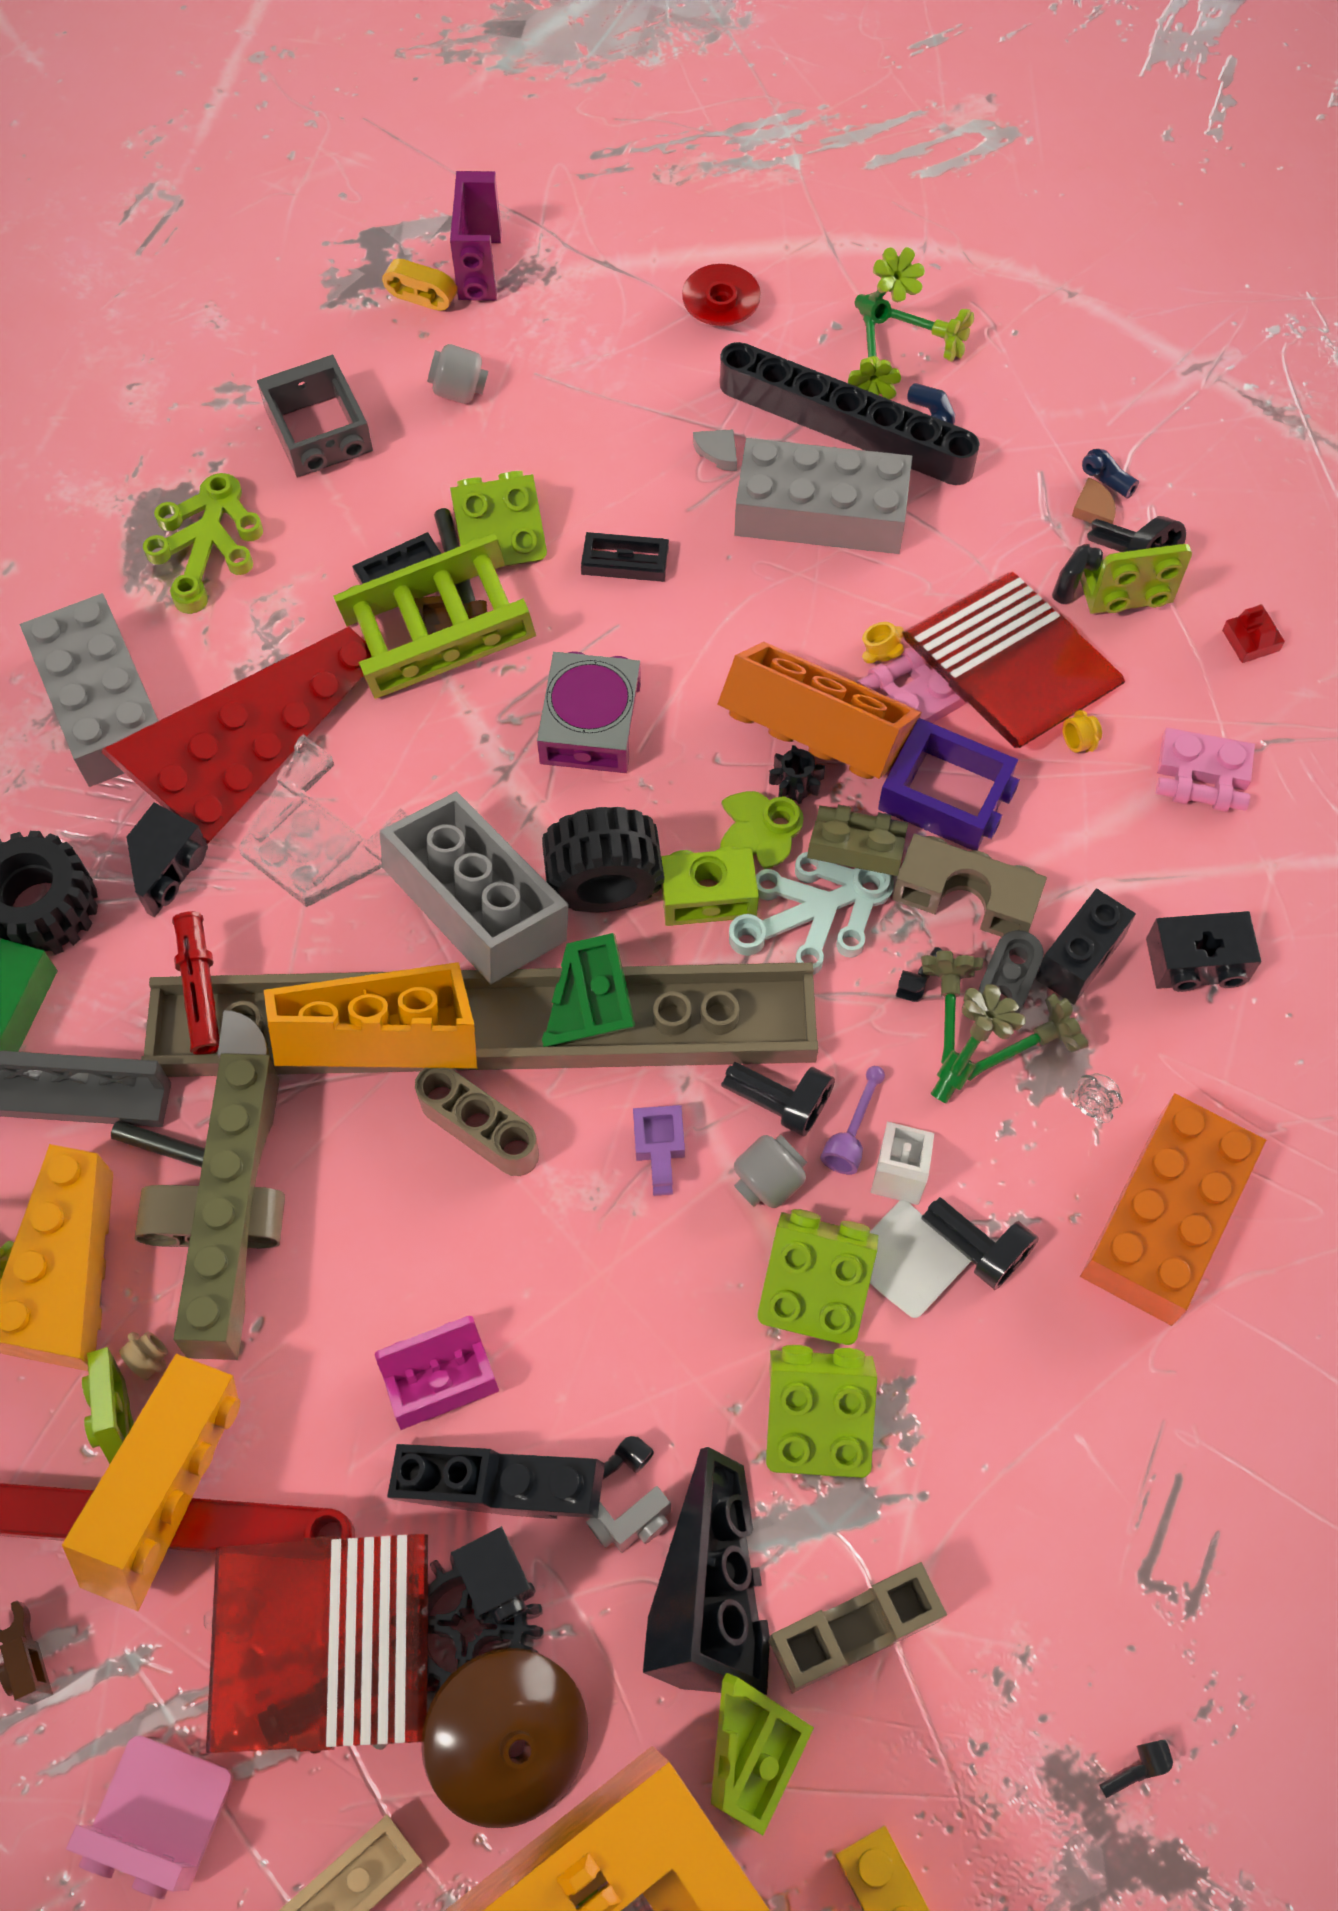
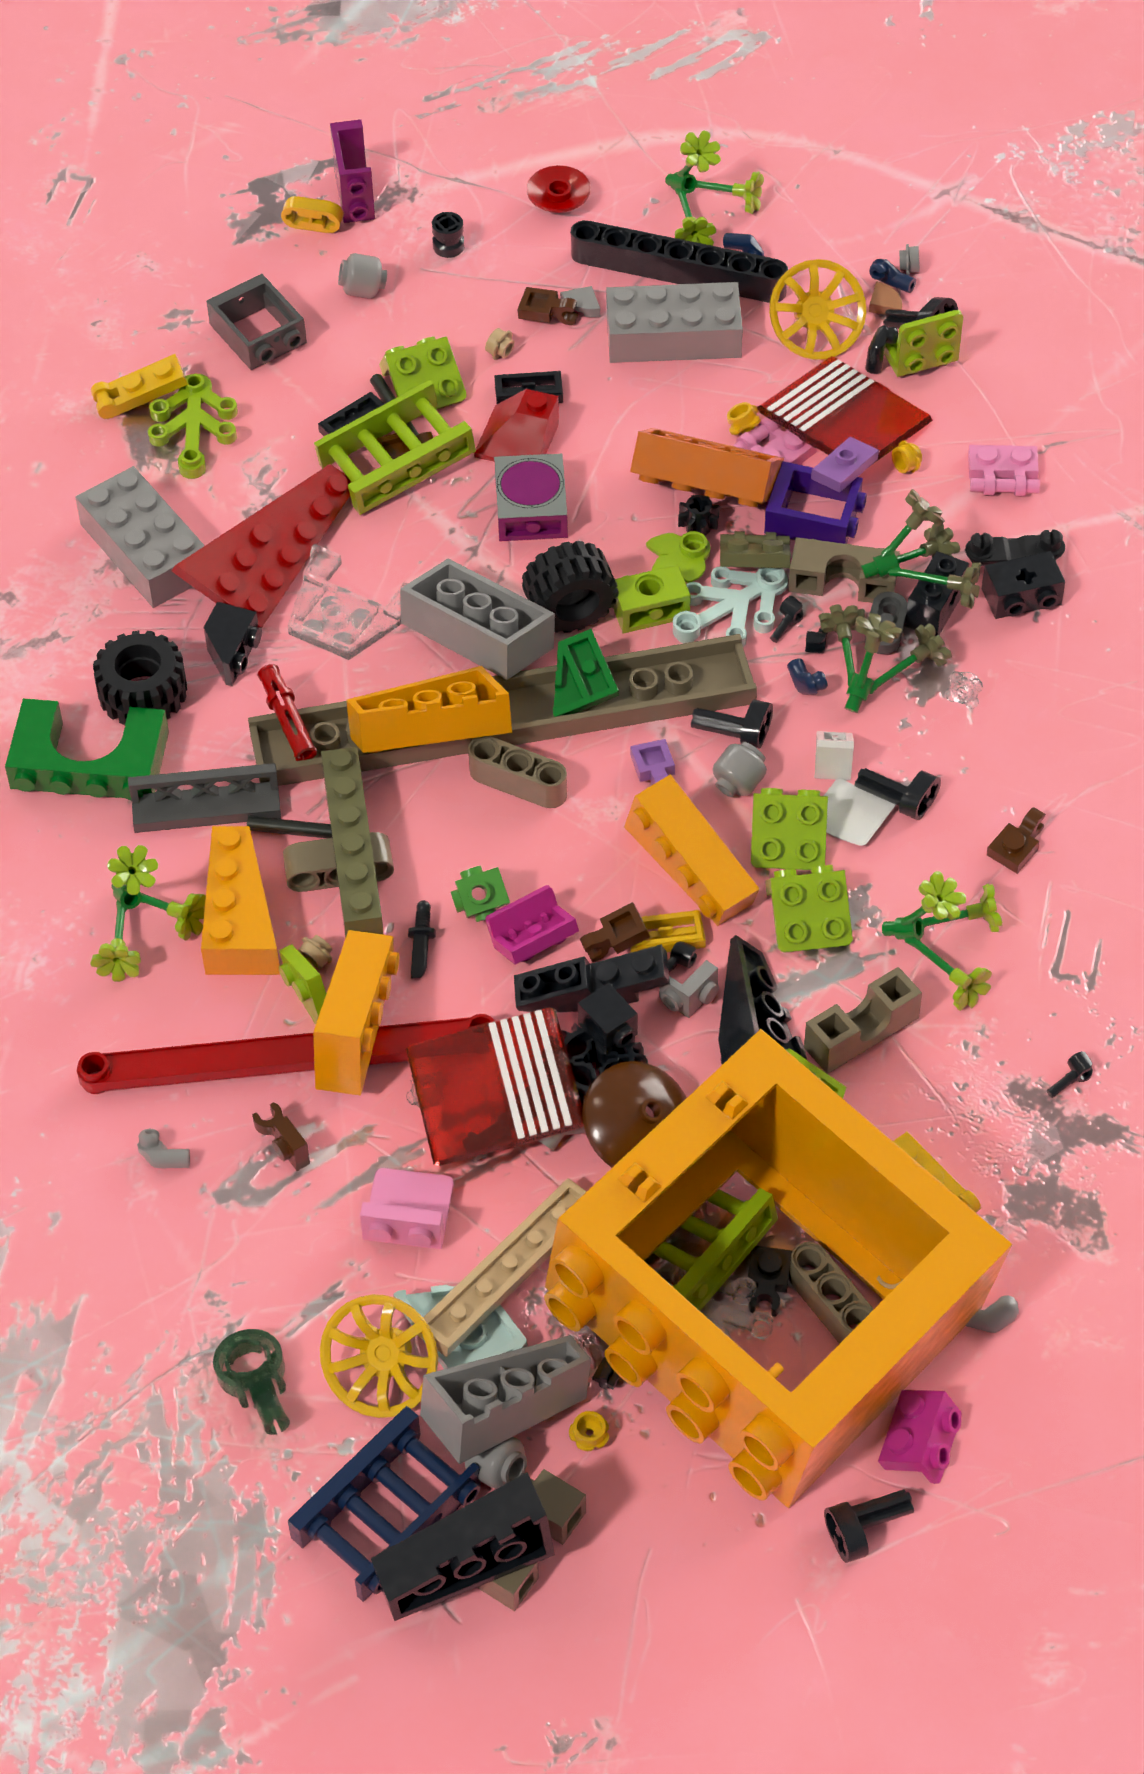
camera: 10 degrees left, 10 degrees down
light grey tile [218,1010,270,1059] -> none
medium lavender hinge [820,1066,885,1175] -> none
orange brick [1080,1093,1267,1326] -> none
red tile [1222,604,1285,663] -> none
none -> yellow plate [91,354,188,419]
none -> black piece [408,900,436,979]
none -> black wheel [431,212,465,258]
none -> bright green brick [450,865,510,922]
none -> red slope [474,389,559,462]
none -> tan plate [485,328,515,360]
none -> reddish brown plate [517,287,578,325]
none -> reddish brown plate [580,902,651,962]
none -> light orange wedge [624,774,759,926]
none -> yellow tile [630,910,706,953]
none -> yellow wheel [769,259,866,360]
none -> black hand [770,596,804,643]
none -> dark blue arm [787,658,828,695]
none -> medium lavender plate [811,437,879,493]
none -> olive plant [861,489,981,609]
none -> lime plant [882,871,1002,1011]
none -> light grey plate [899,244,920,276]
none -> black piece [965,529,1066,566]
none -> reddish brown plate [987,807,1046,874]

